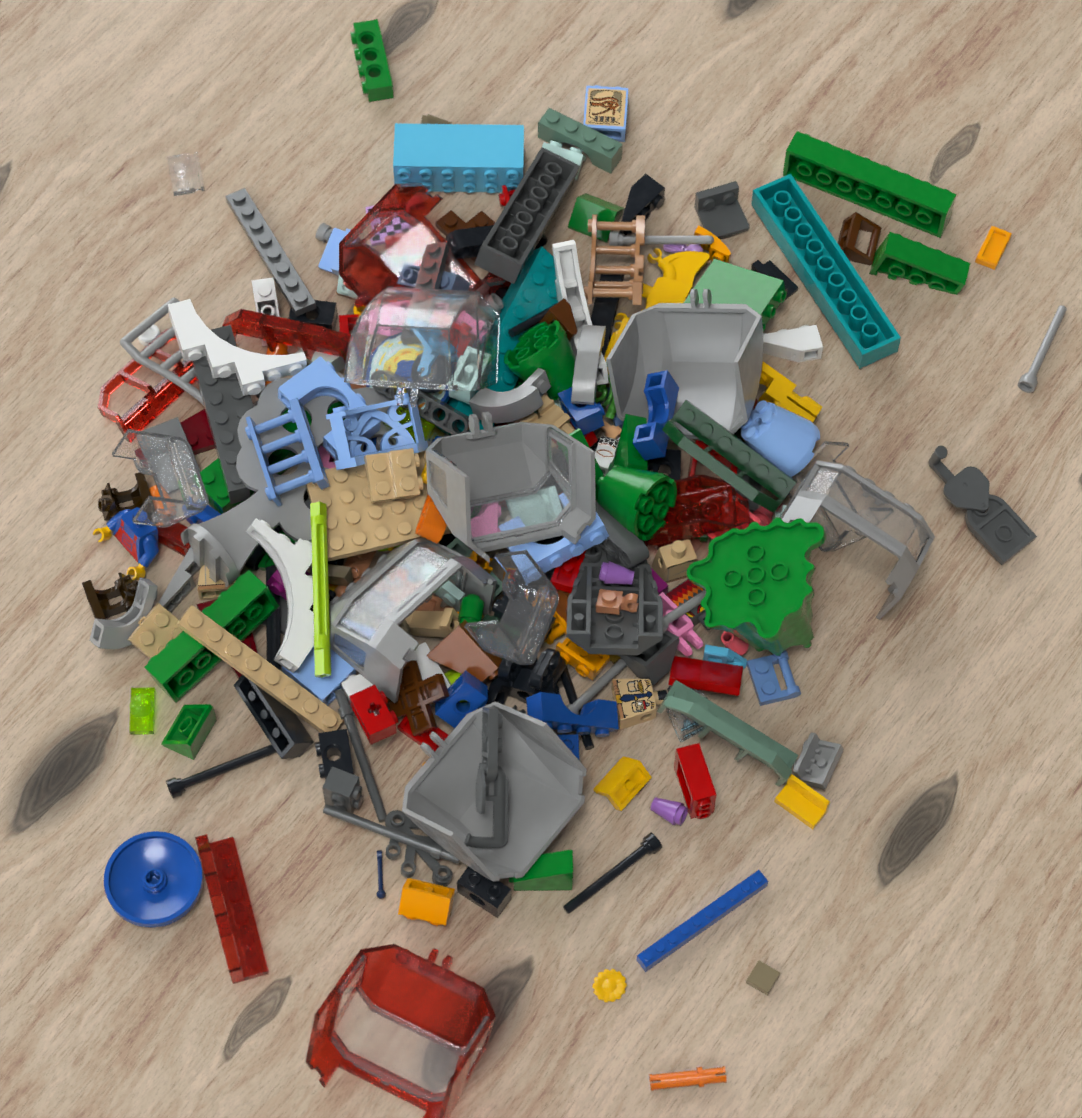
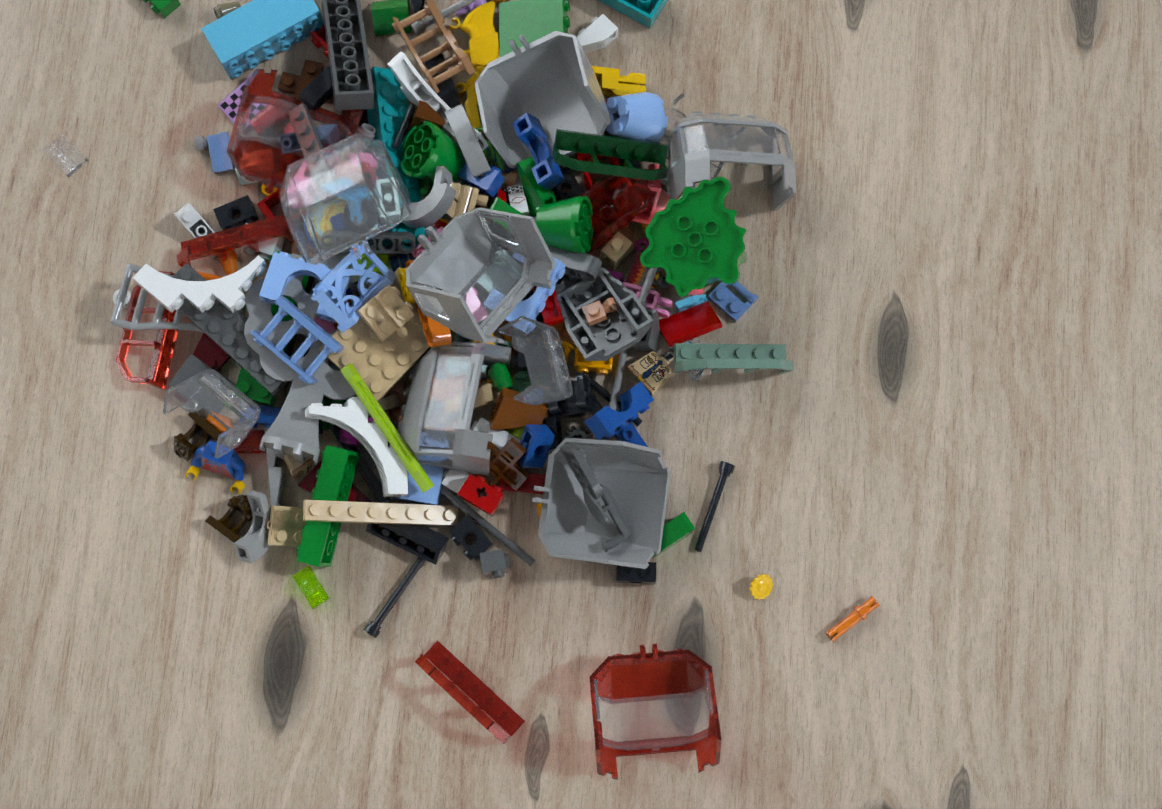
camera: 30 degrees left, 15 degrees up
blue dish [104,831,203,928] -> none
green slope [161,704,217,760] -> none
plate [225,188,317,316] -> none
dark grey bar [323,804,460,864] -> none
dark blue hinge [376,850,386,899] -> none
dark grey plant [385,810,452,887] -> none
light orange brick [398,878,455,925] -> none
yellow panel [593,756,652,811] -> none
medium lavender cone [599,561,634,585] -> none
blue piece [636,870,768,972] -> none
medium lavender cone [650,797,688,825] -> none
red window [674,743,717,819] -> none
dark tan tile [746,960,780,996] -> none
yellow panel [774,774,830,829] -> none
light grey bracket [793,732,844,789] -> none
dark grey plate [928,445,1037,565] -> none

